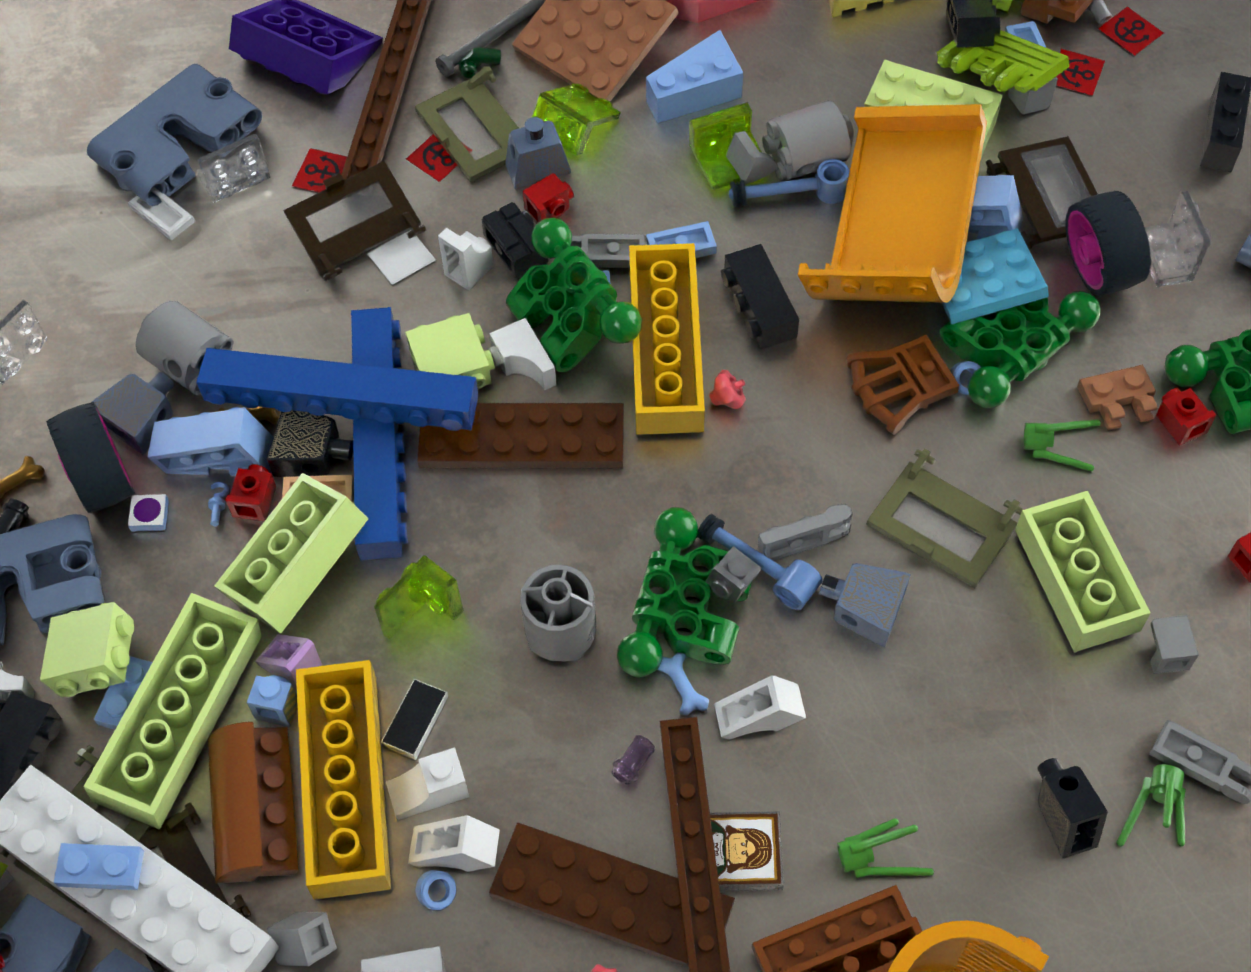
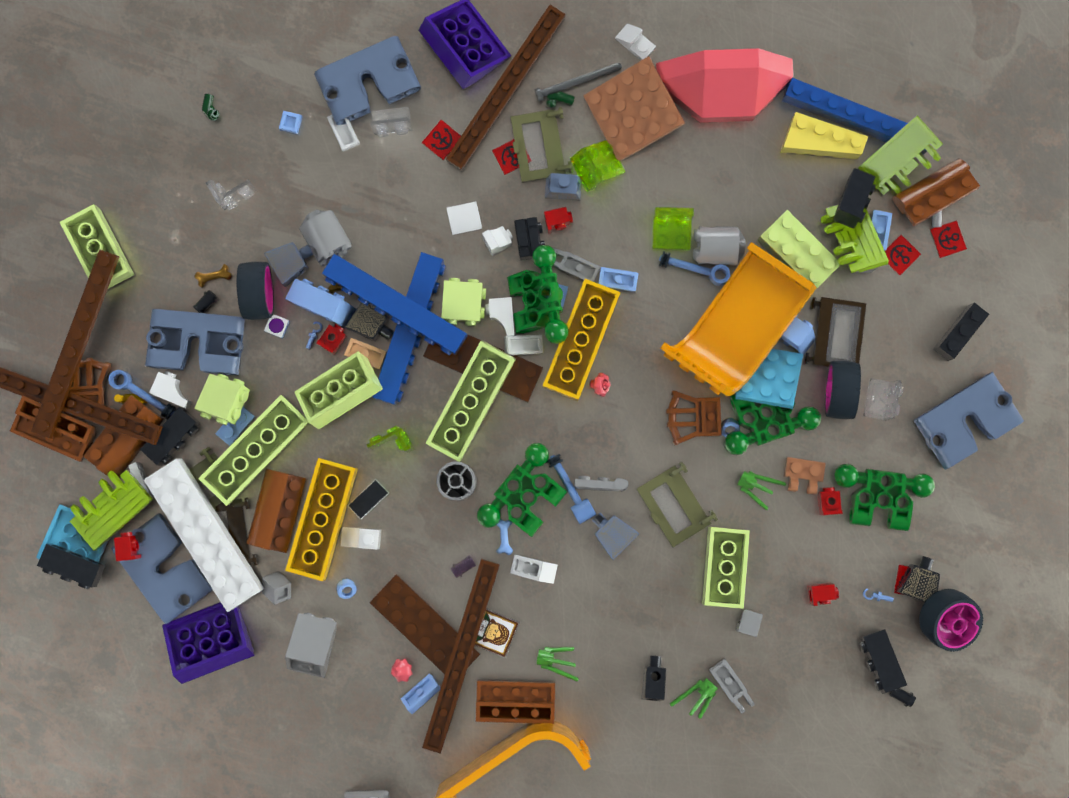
camera: 20 degrees right, 25 degrees up
light blue plate [54,843,144,890] -> none
light blue brick [247,675,297,727] -> none
lavender slope [255,634,322,690] -> none
dark brown piece [283,161,426,281] -> none
white arch [408,815,500,872] -> none
light blue wedge [646,30,743,123] -> none
flat silver bracket [706,546,762,604] -> none
black brick [721,244,799,349] -> none
light grey tile [726,131,778,184] -> none
none -> light blue tile [279,111,302,135]
none -> yellowish green brick [425,341,516,462]
none -> white tile [504,335,544,356]

